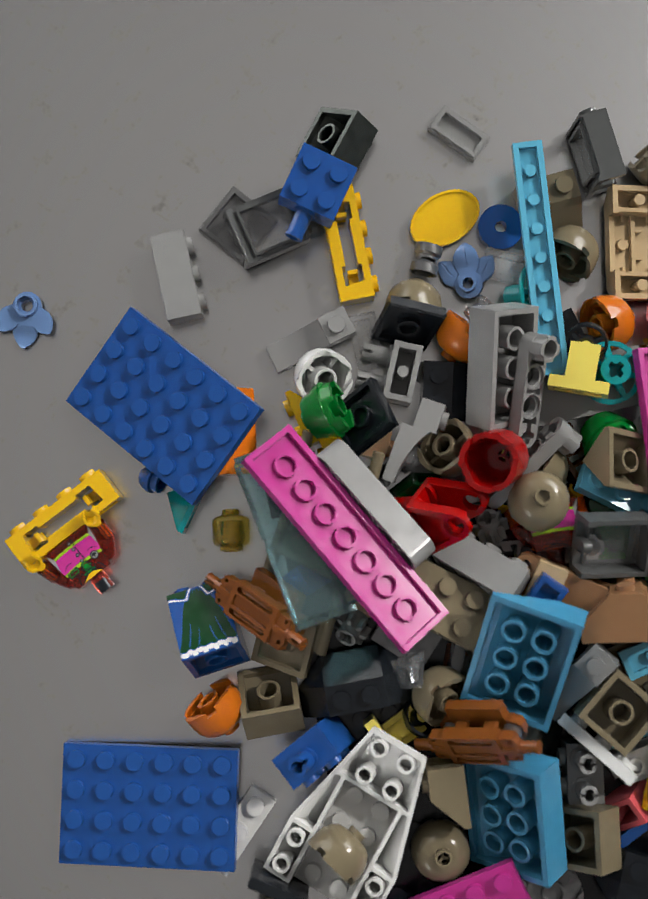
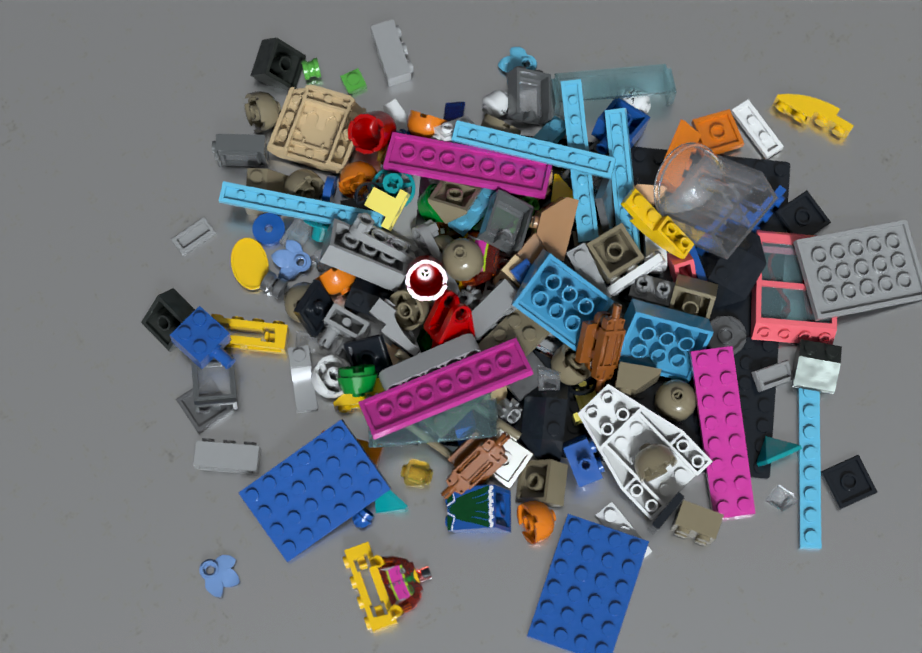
camera: 70 degrees left, 10 degrees down
none -> blue piece [322,175,337,203]

